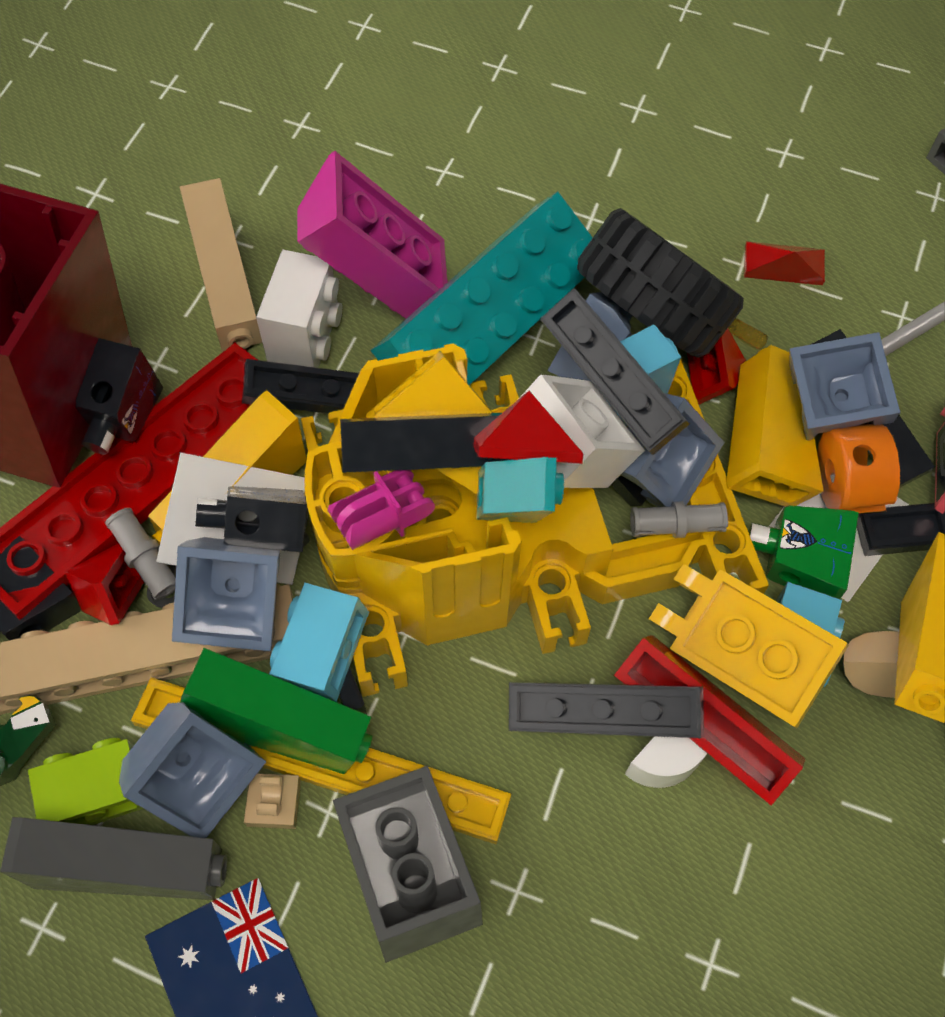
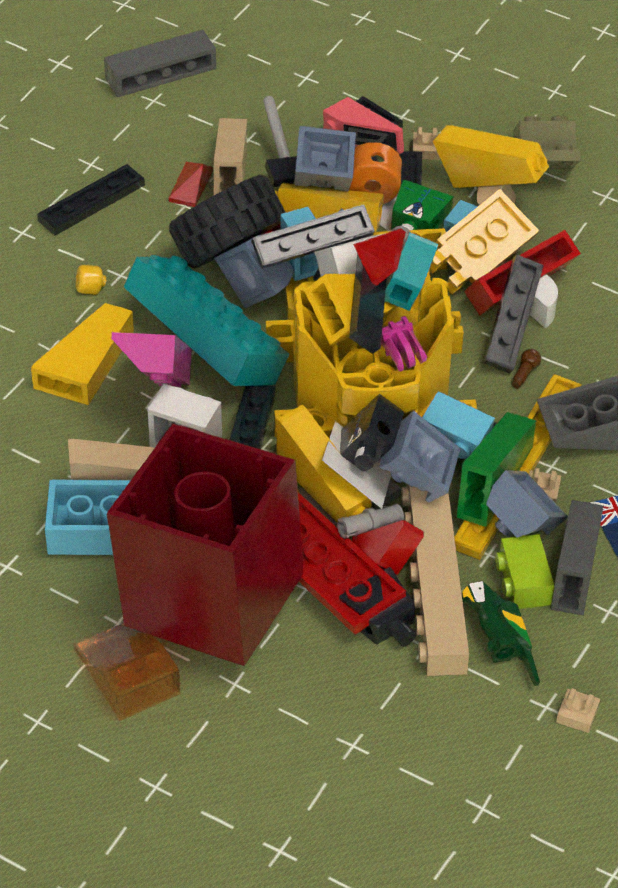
camera: 80 degrees left, 15 degrees down
none -> yellow slope [31,303,134,405]
none -> black tile [37,164,145,236]
none -> medium azure brick [45,480,131,555]
none -> yellow piece [76,265,106,295]
none -> tan slope [214,118,247,195]
none -> reddish brown piece [512,349,542,389]

